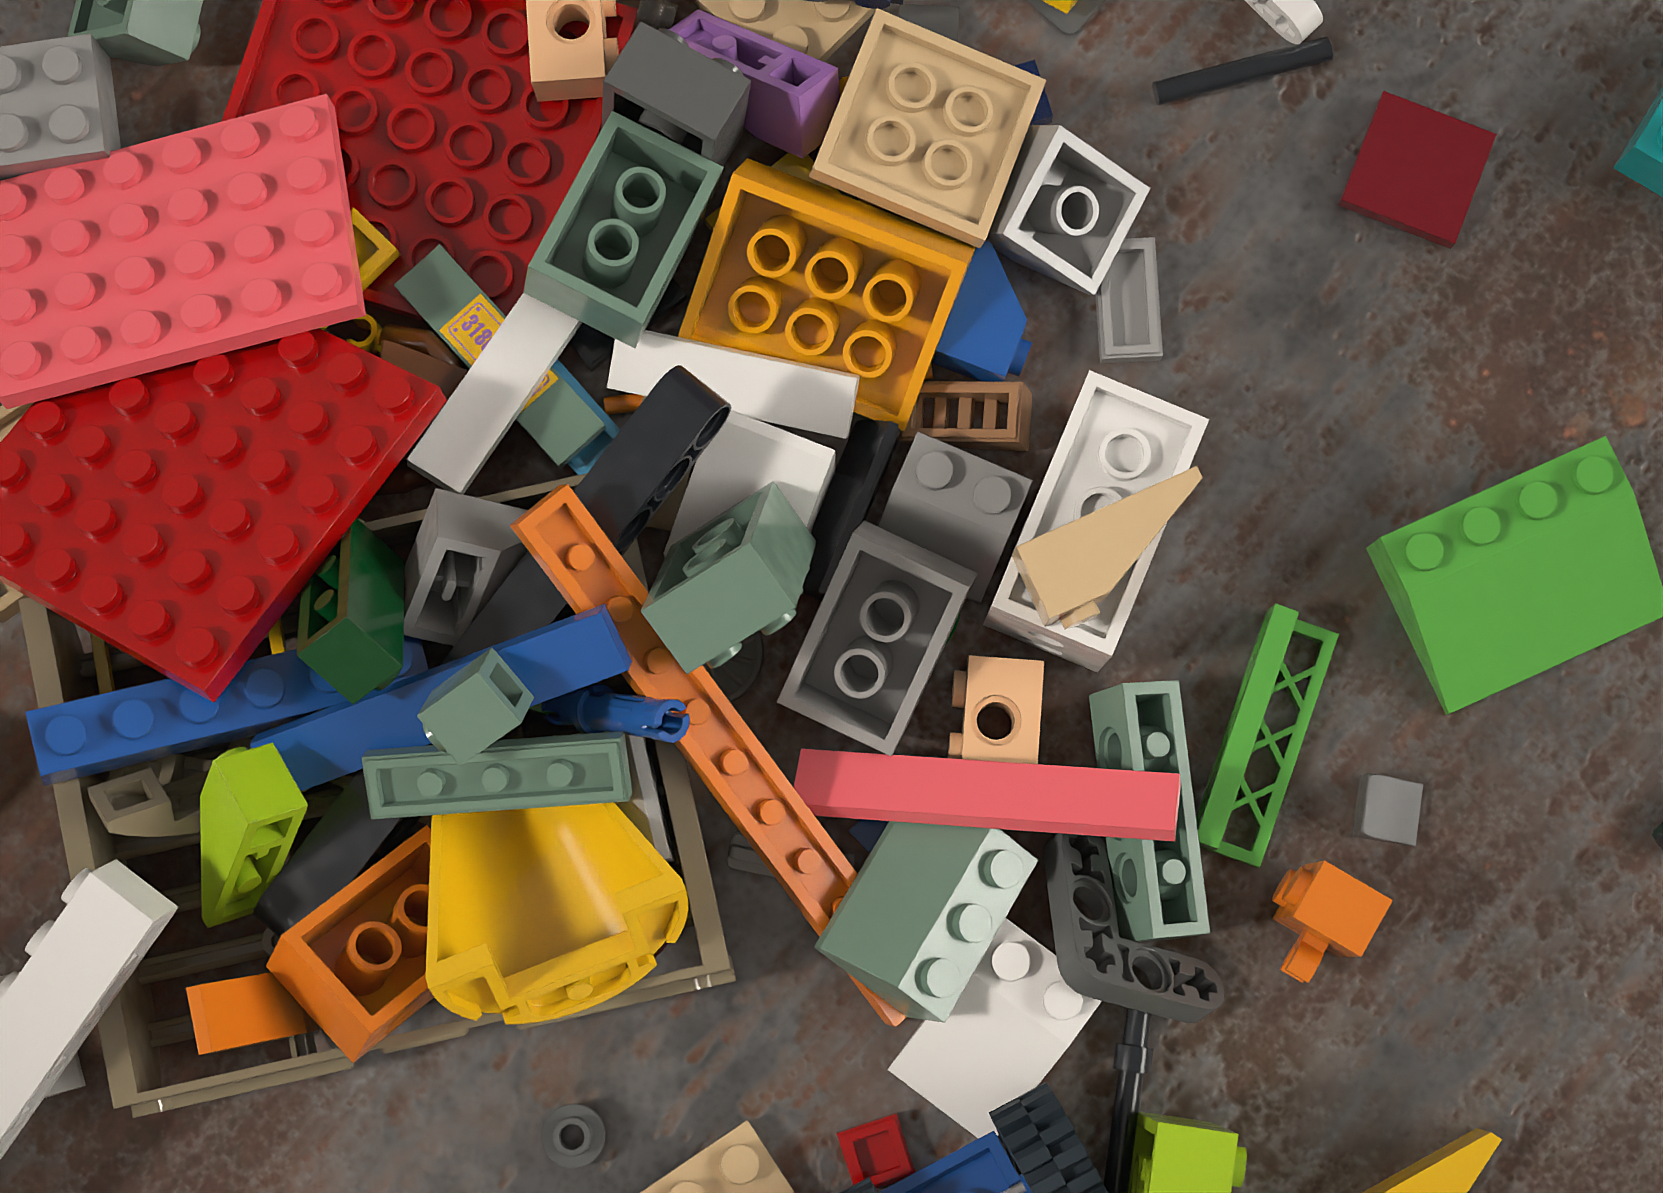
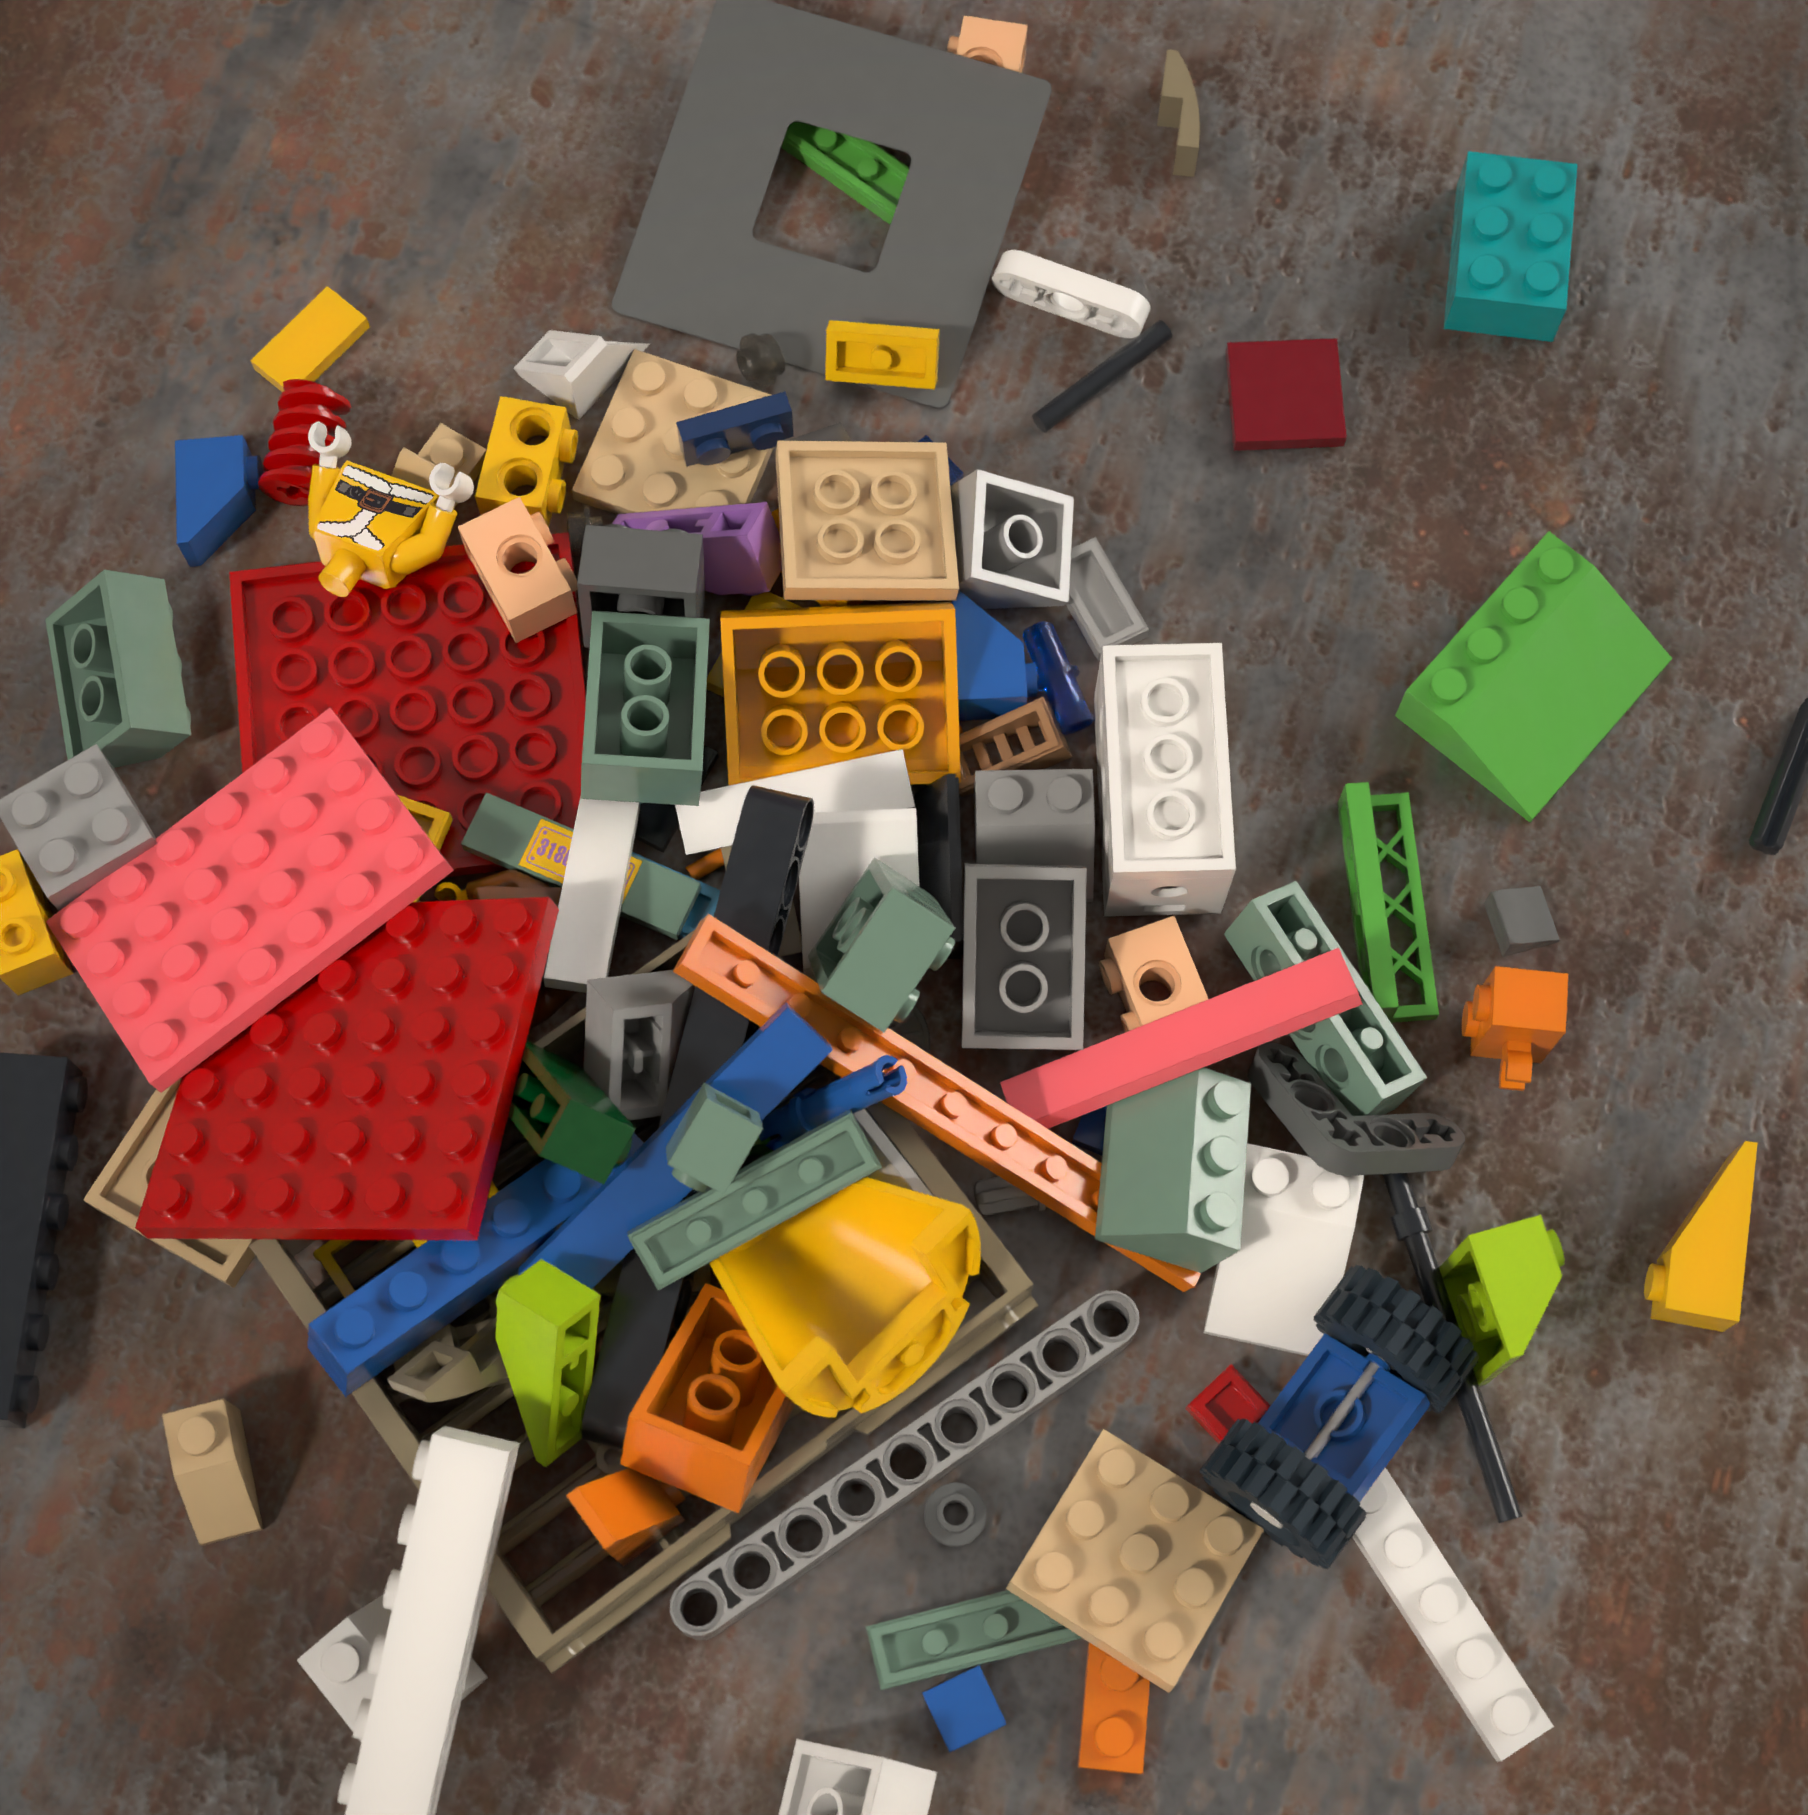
camera: 25 degrees left, 10 degrees down
tan slope [1012,466,1203,630] -> none
none -> light grey beam [670,1290,1139,1640]
none -> clear blue axle [1022,621,1095,735]

